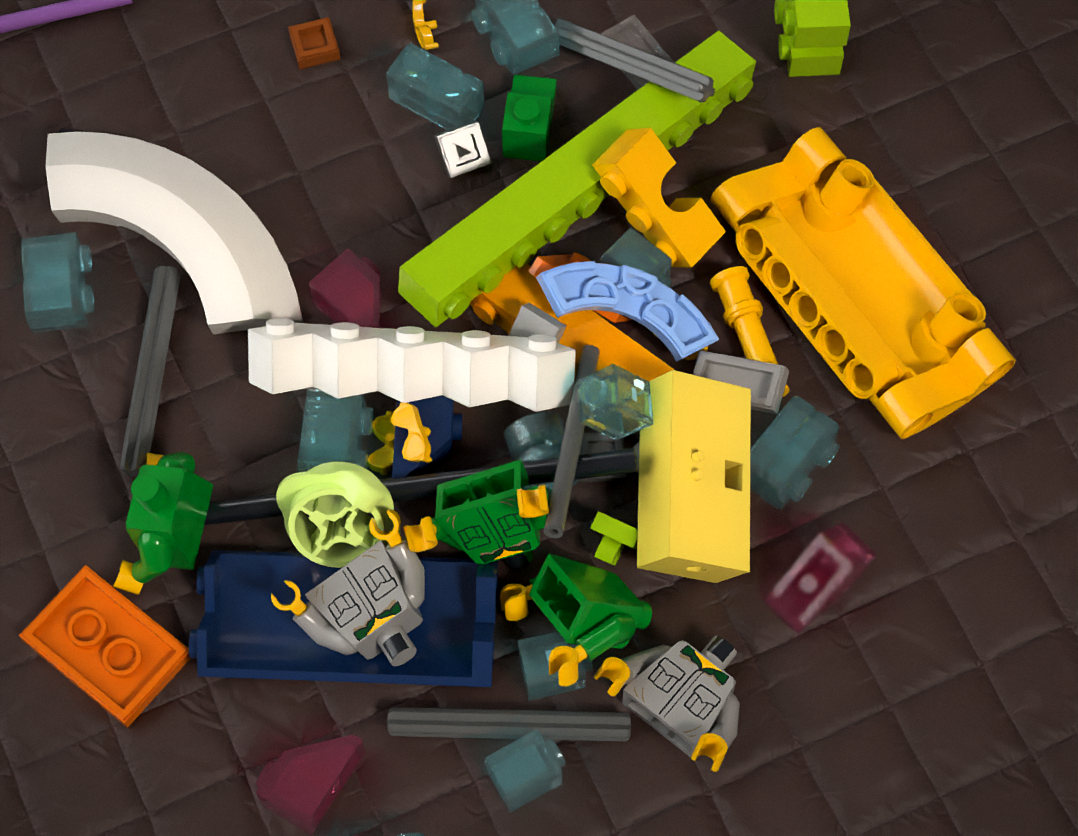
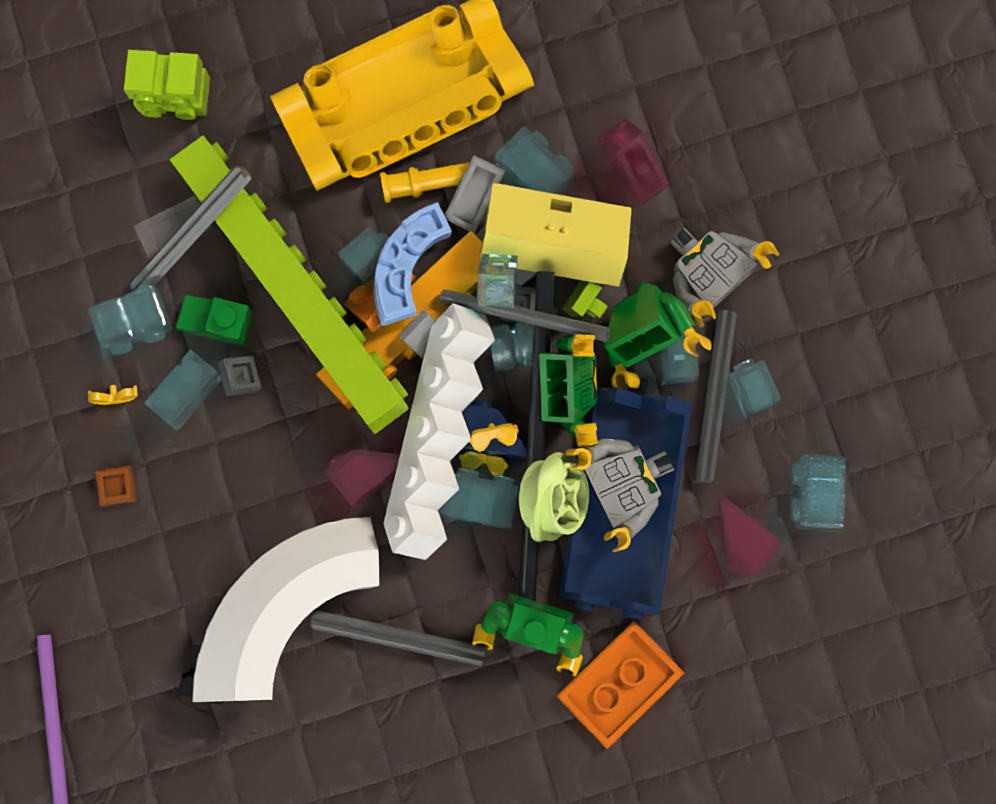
camera: 75 degrees left, 15 degrees up
clear light blue brick [21,232,95,333] -> none
yellow arch [592,128,726,268] -> none

